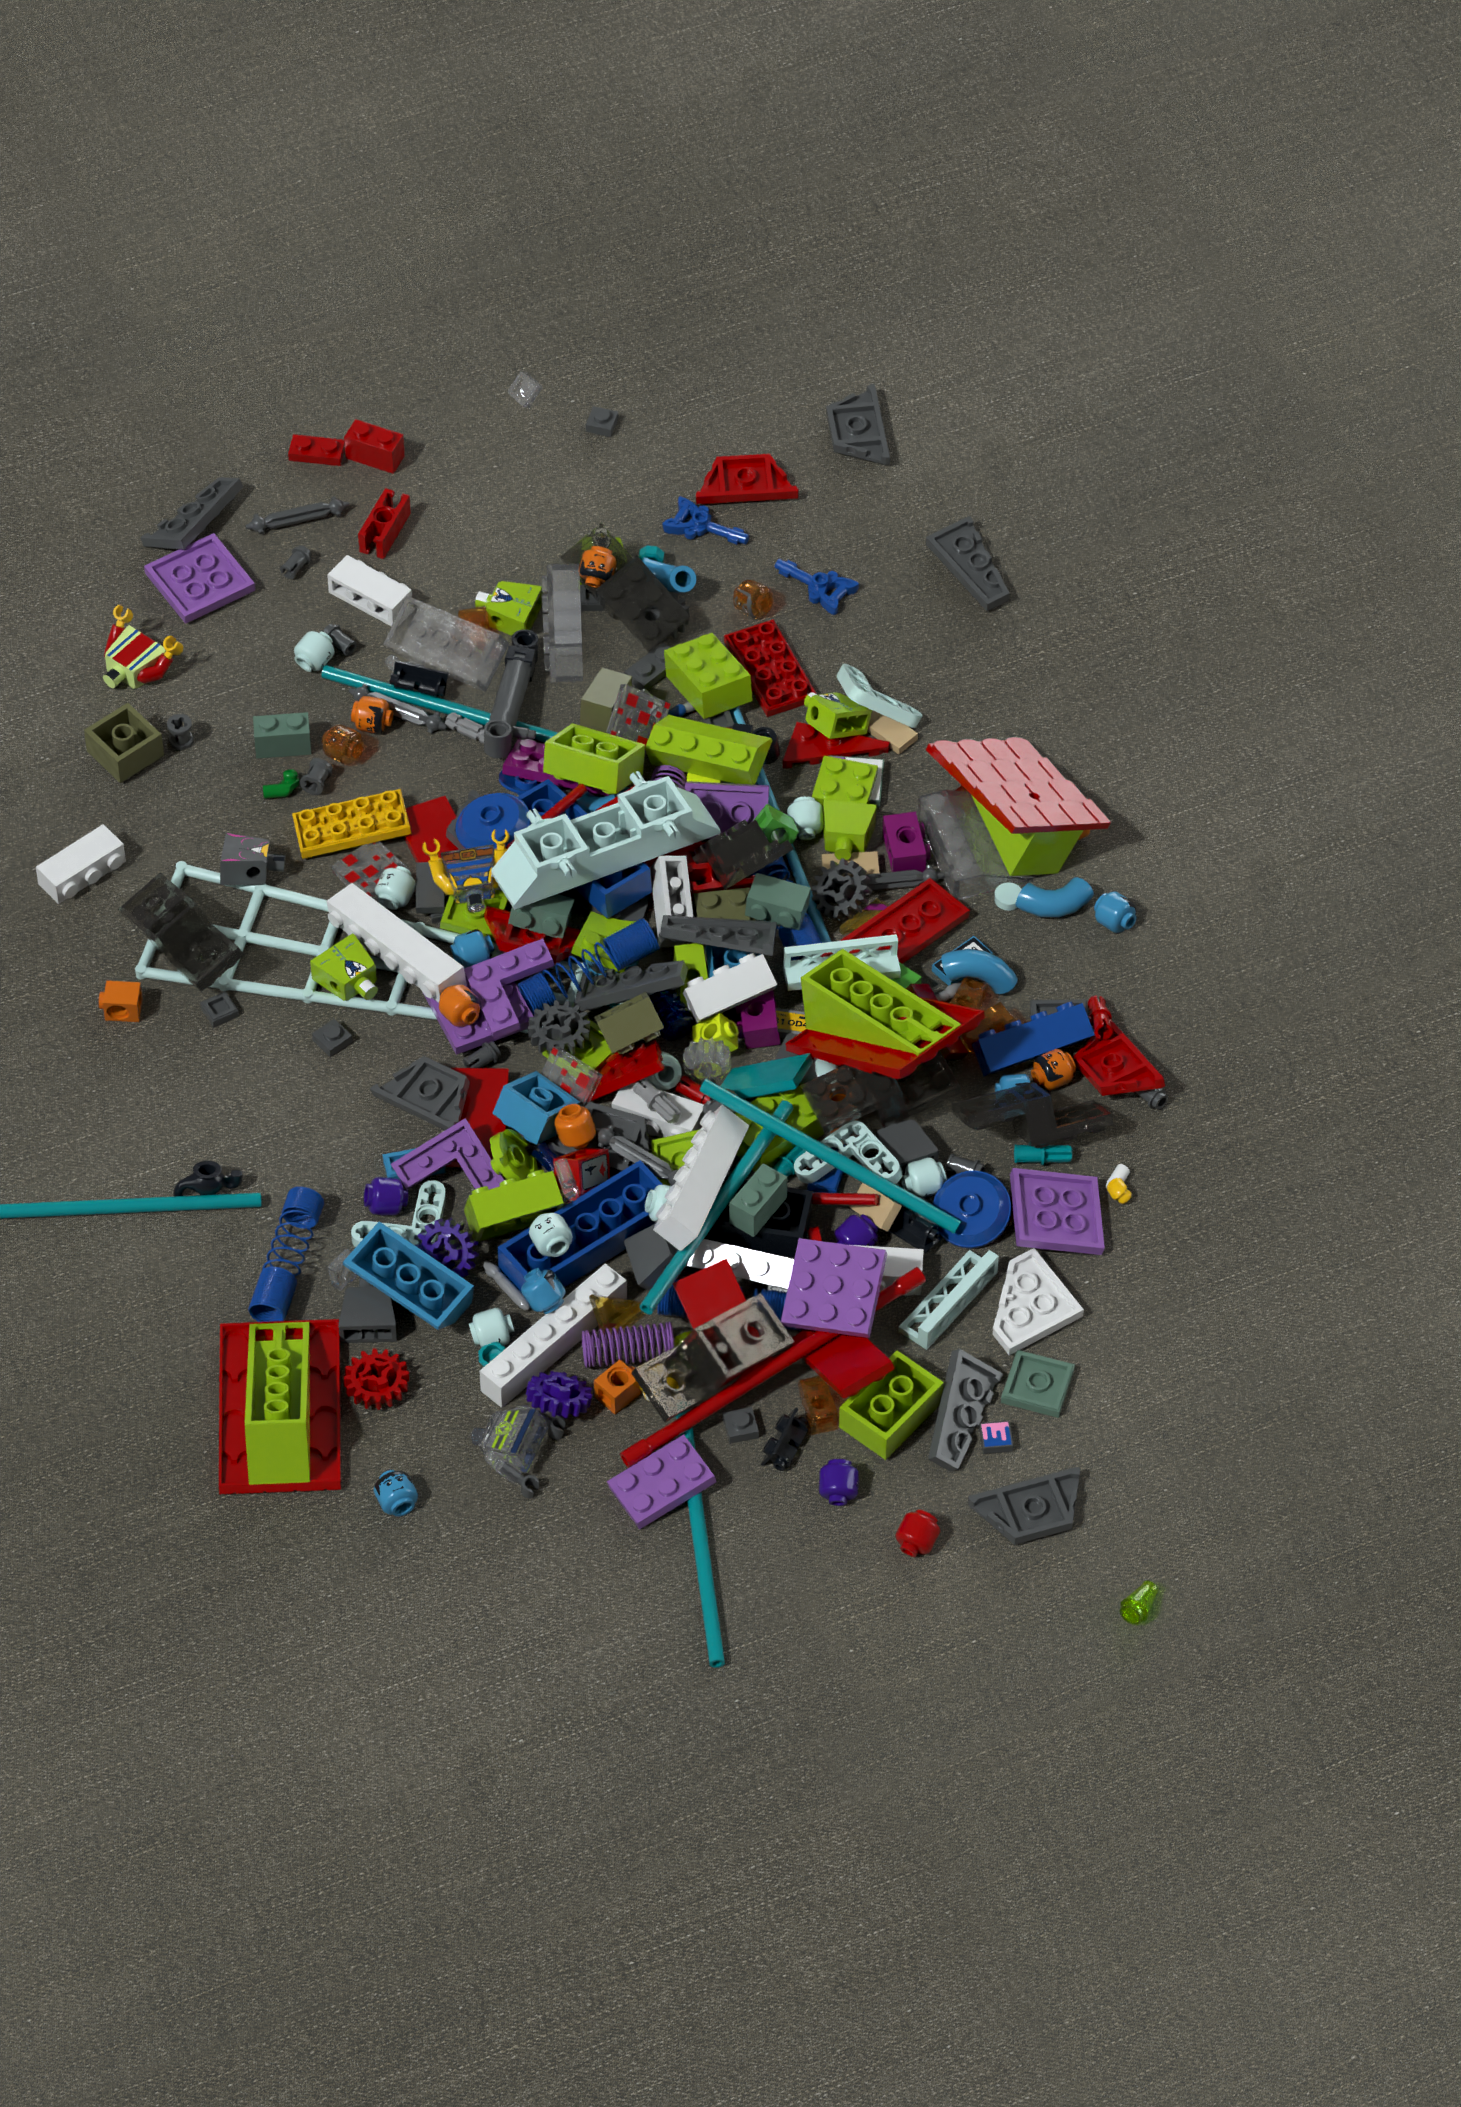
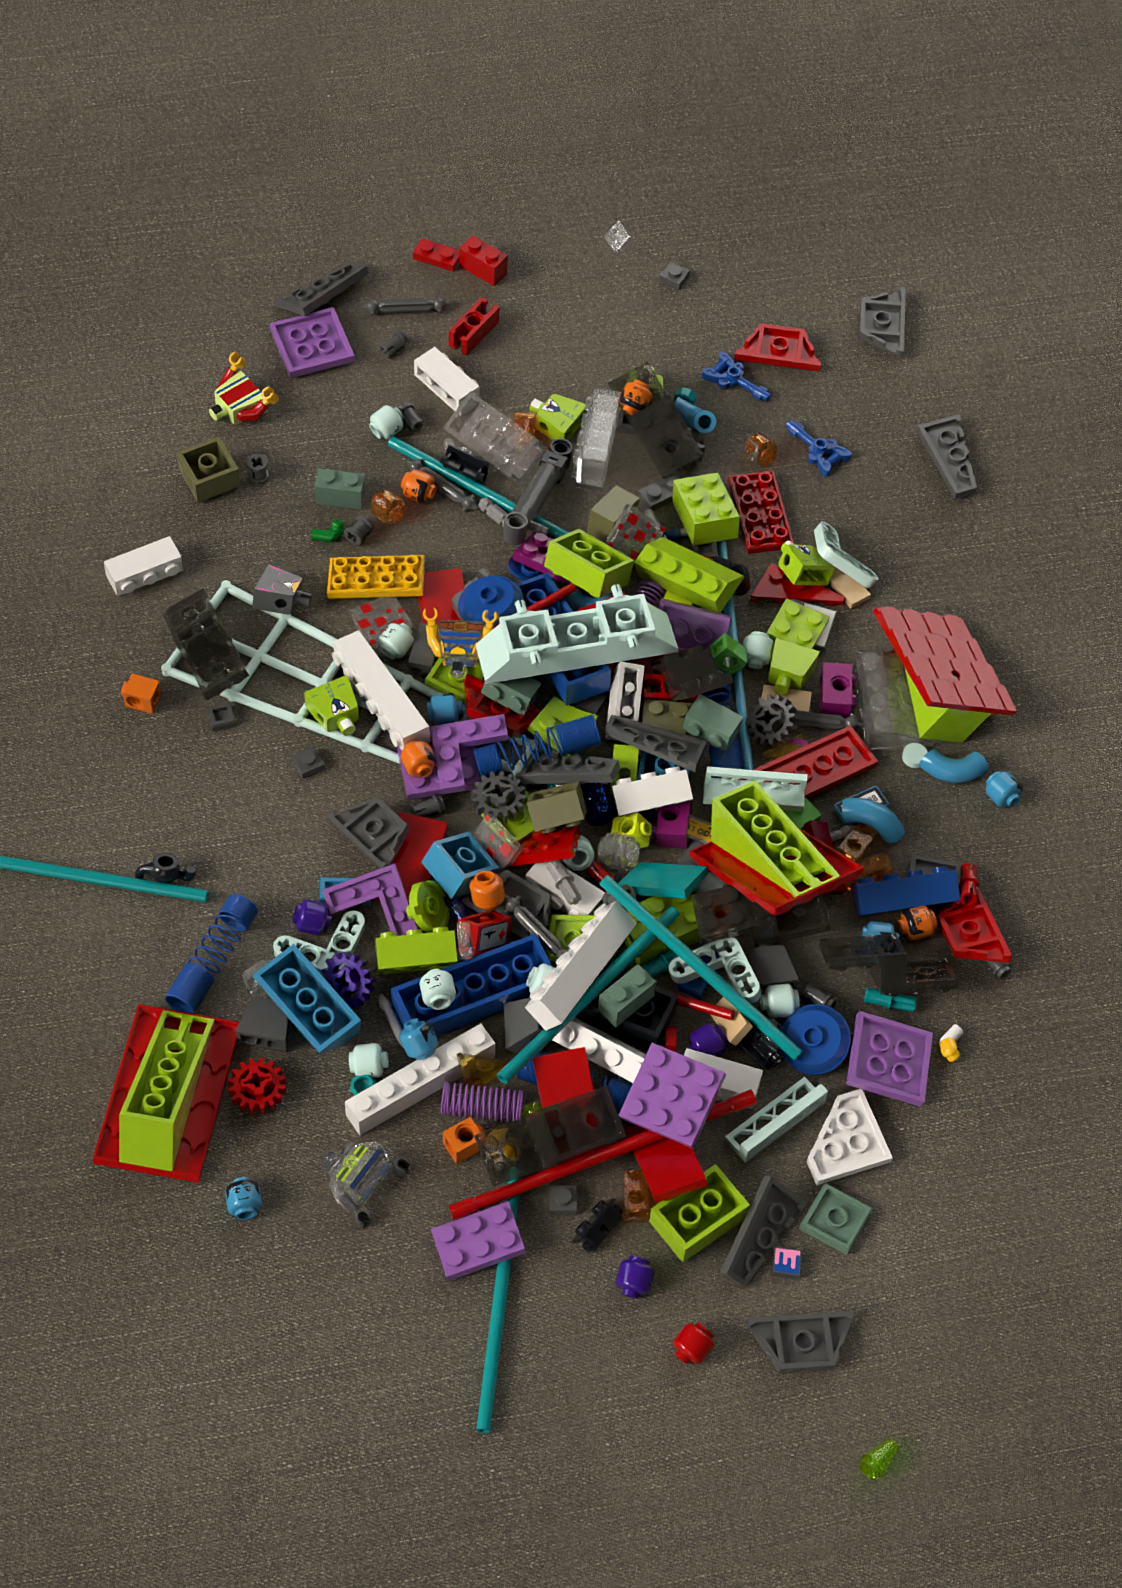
camera: 10 degrees right, 5 degrees up
dark purple gear [526,1371,592,1418] -> none

